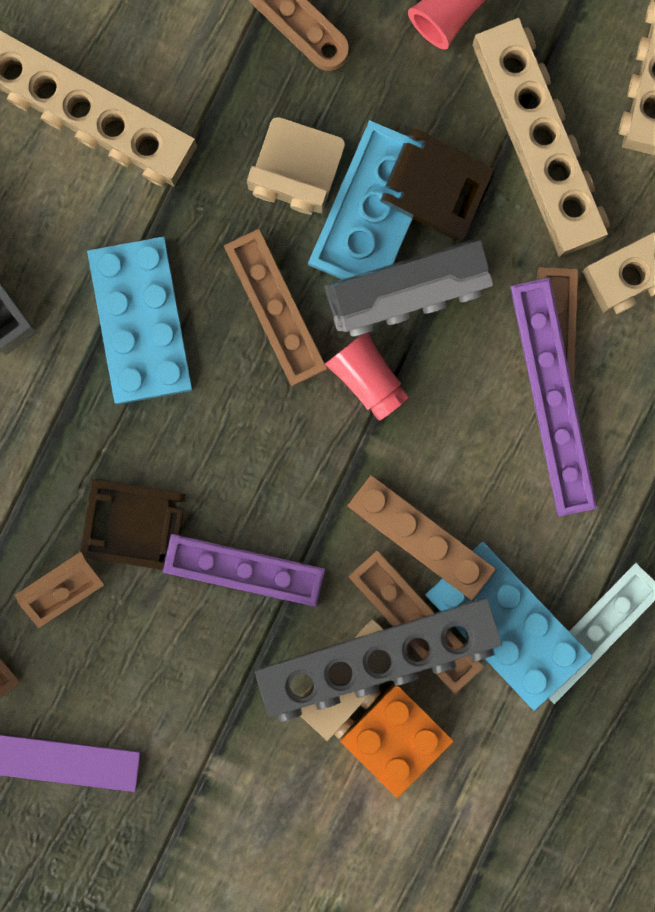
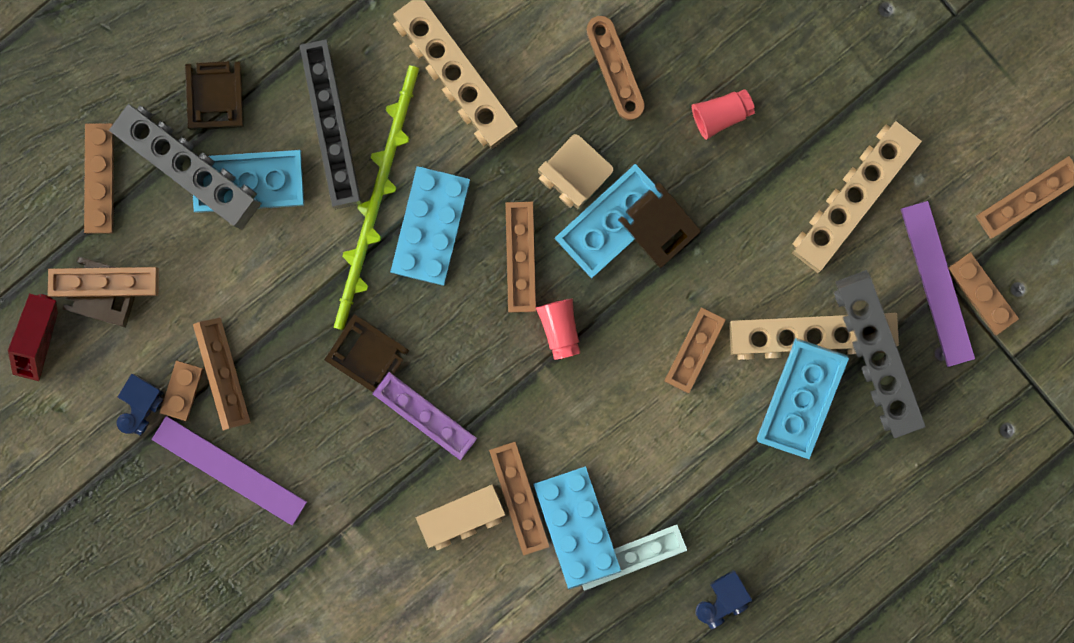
camera: 30 degrees right, 0 degrees up
medium nougat plate [15,552,104,628] -> none
dark grey brick [254,598,502,722] -> none
piece [324,240,493,336] -> none
orange brick [340,683,454,799] -> none
medium nougat plate [347,475,497,601] -> none
tan brick [472,18,610,258] -> none
medium lavender tile [510,277,597,517] -> none
none -> lime plant [333,65,419,330]

